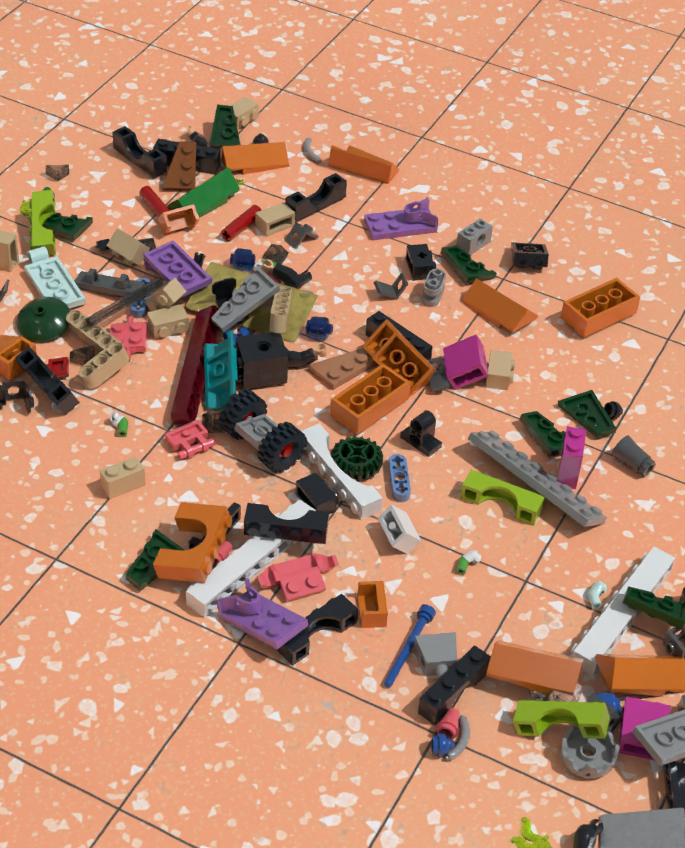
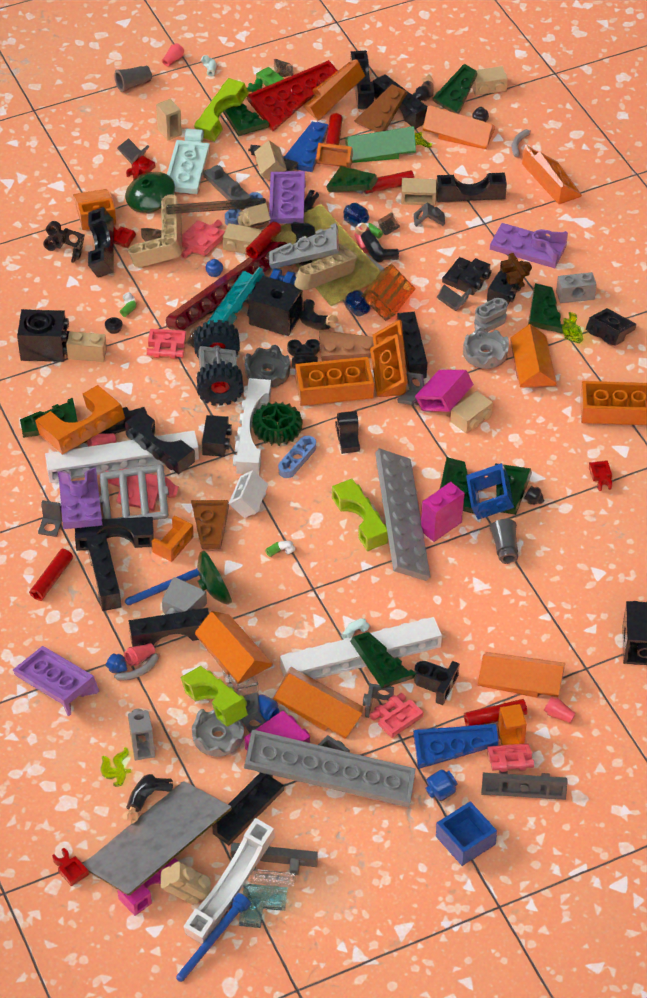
camera: 40 degrees right, 5 degrees up
none -> medium lavender plate [13,646,99,716]
none -> black brick [17,309,69,362]
none -> red piece [29,548,73,601]
none -> dark grey bracket [38,500,62,537]
none -> black arch [86,533,122,611]
none -> light grey bar [99,464,169,520]
none -> black plate [105,317,123,334]
none -> red plate [126,155,156,180]
none -> light grey torso [128,709,155,761]
none -> dark orange wing [191,500,229,549]
none -> dark green dish [197,550,232,605]
none -> blue plate [206,259,223,277]
none -> dark grey plate [245,345,291,388]
none -> red wing [246,60,338,131]
none -> red piece [246,221,282,258]
none -> bright green plate [256,67,284,86]
none -> blue wing [283,121,328,172]
none -> black piece [287,339,320,368]
none -> orange slope [303,59,365,122]
none -> dark green wing [326,166,378,192]
none -> clear orange brick [361,263,416,321]
none -> black plate [442,257,492,295]
none -> light grey plate [463,326,509,369]
none -> blue window [466,463,514,520]
none -> reddish brown hips [500,253,532,288]
none -> clear neon green plate [562,312,584,344]
none -> red plate [589,460,612,491]

